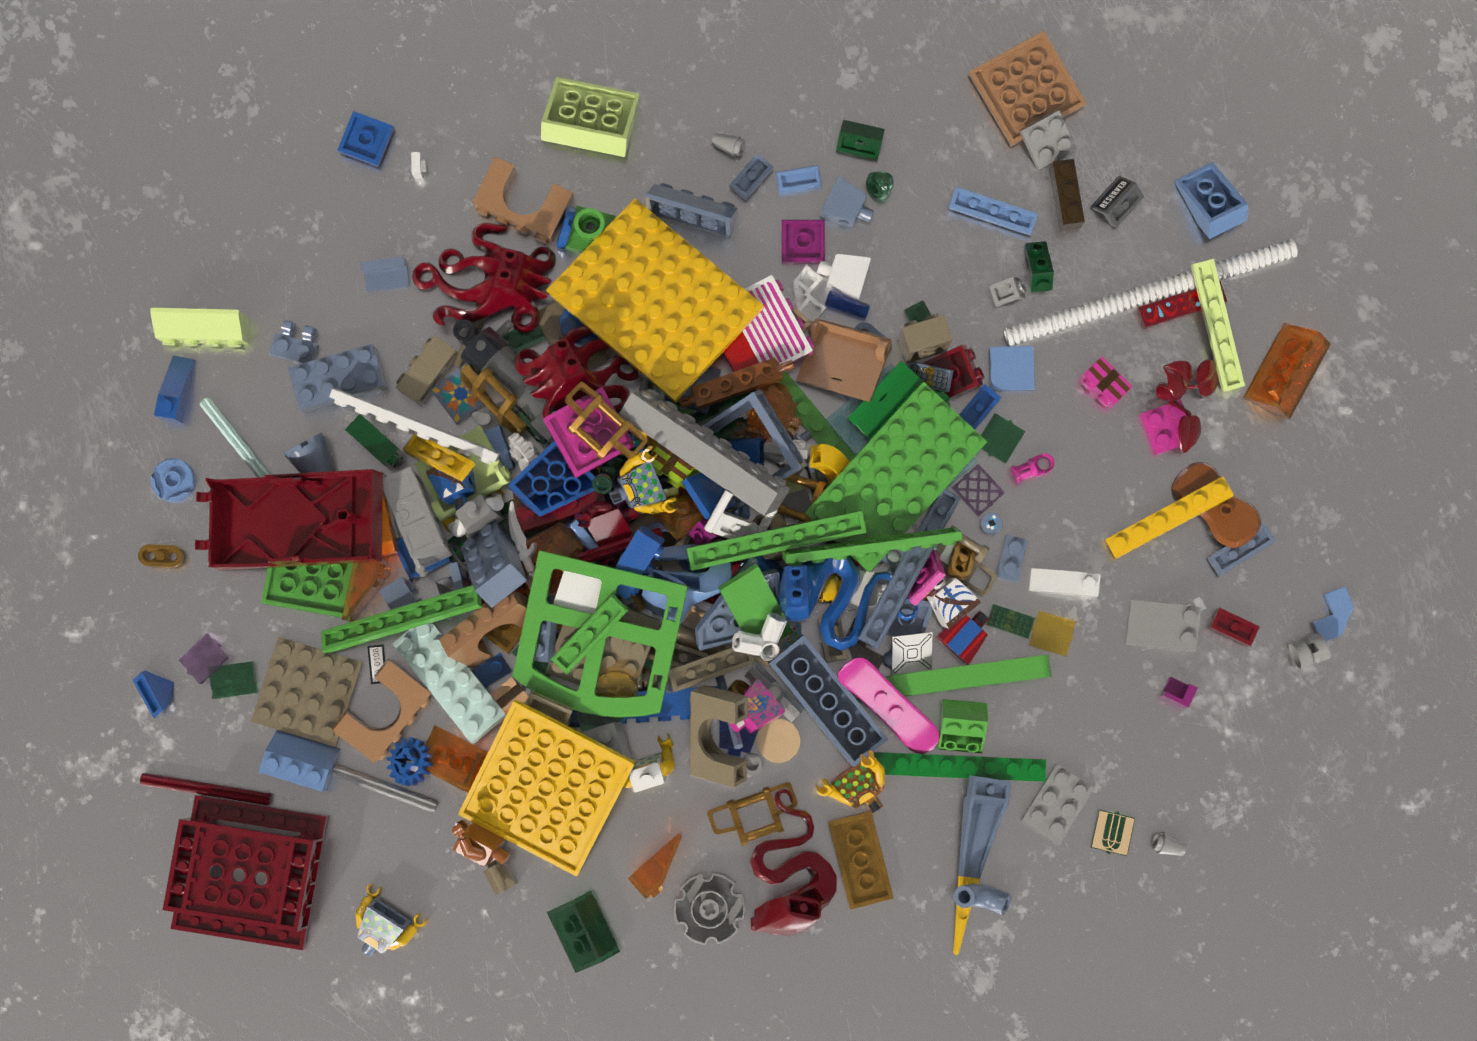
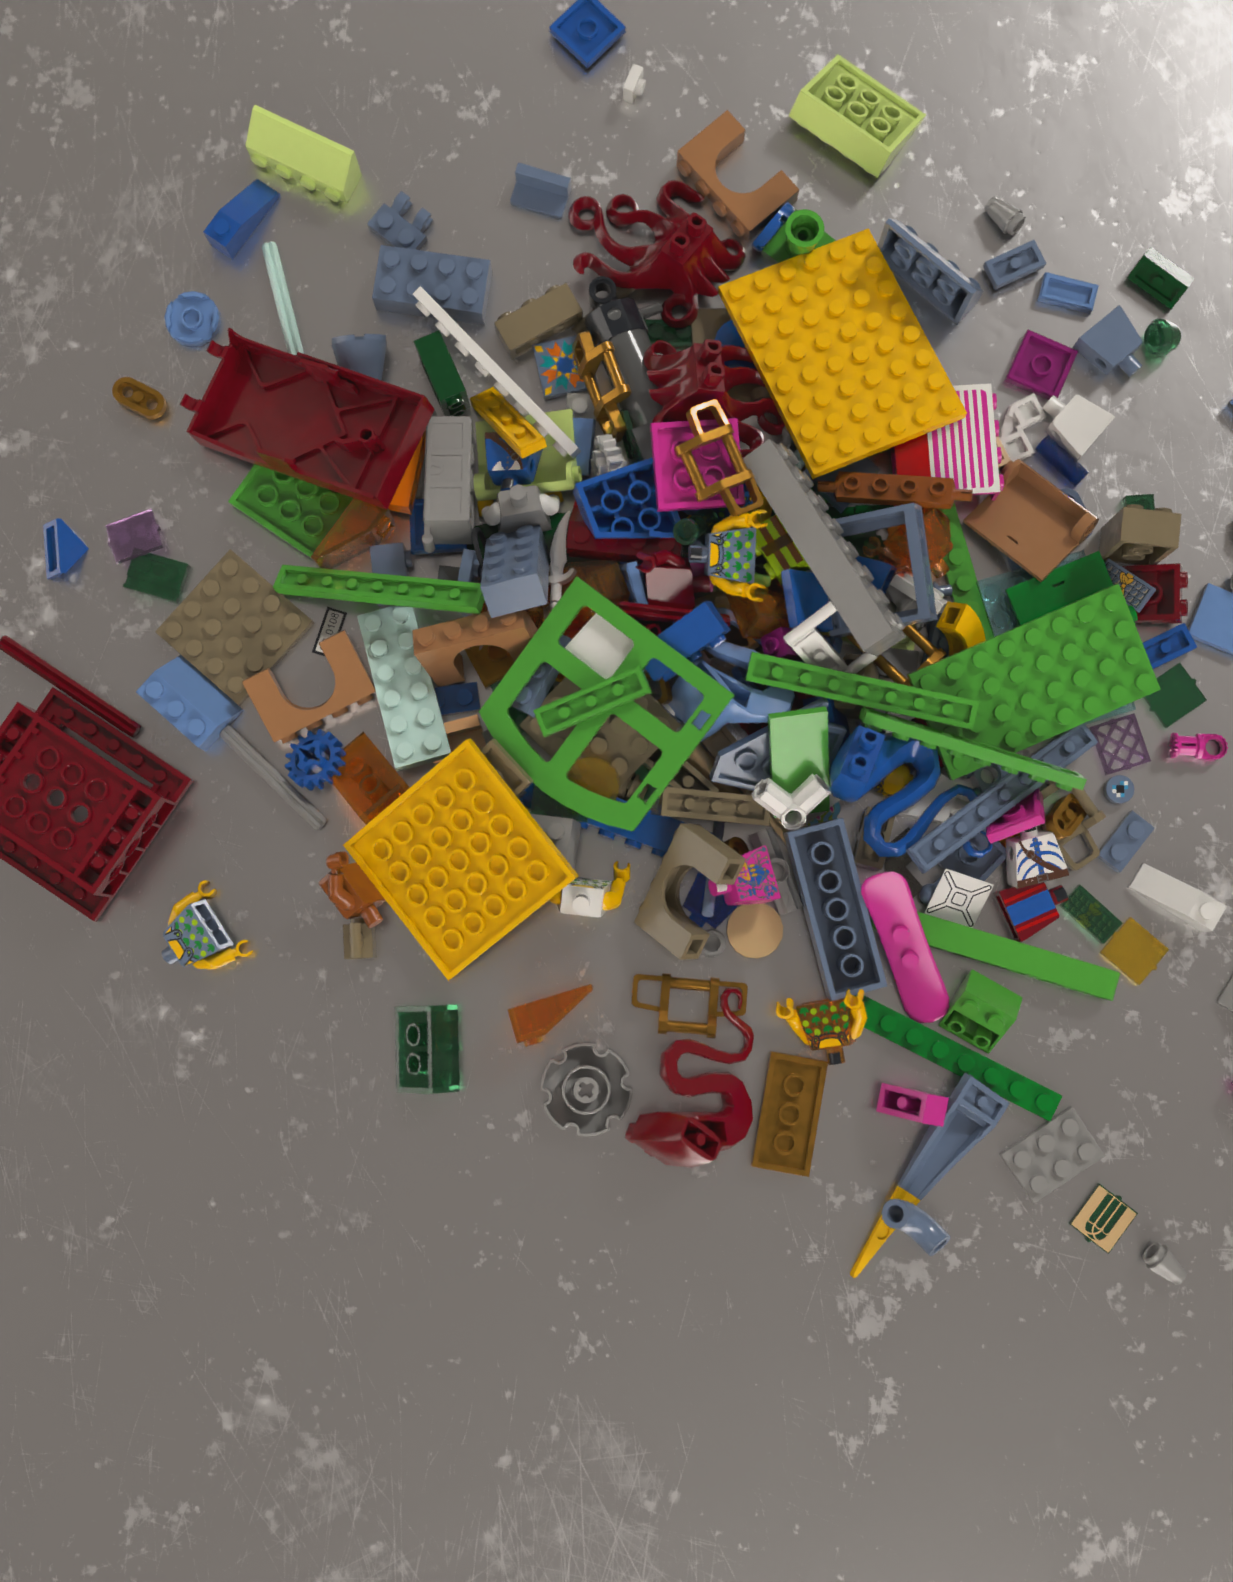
camera: 25 degrees right, 0 degrees up
none -> dark pink brick [876,1083,949,1127]

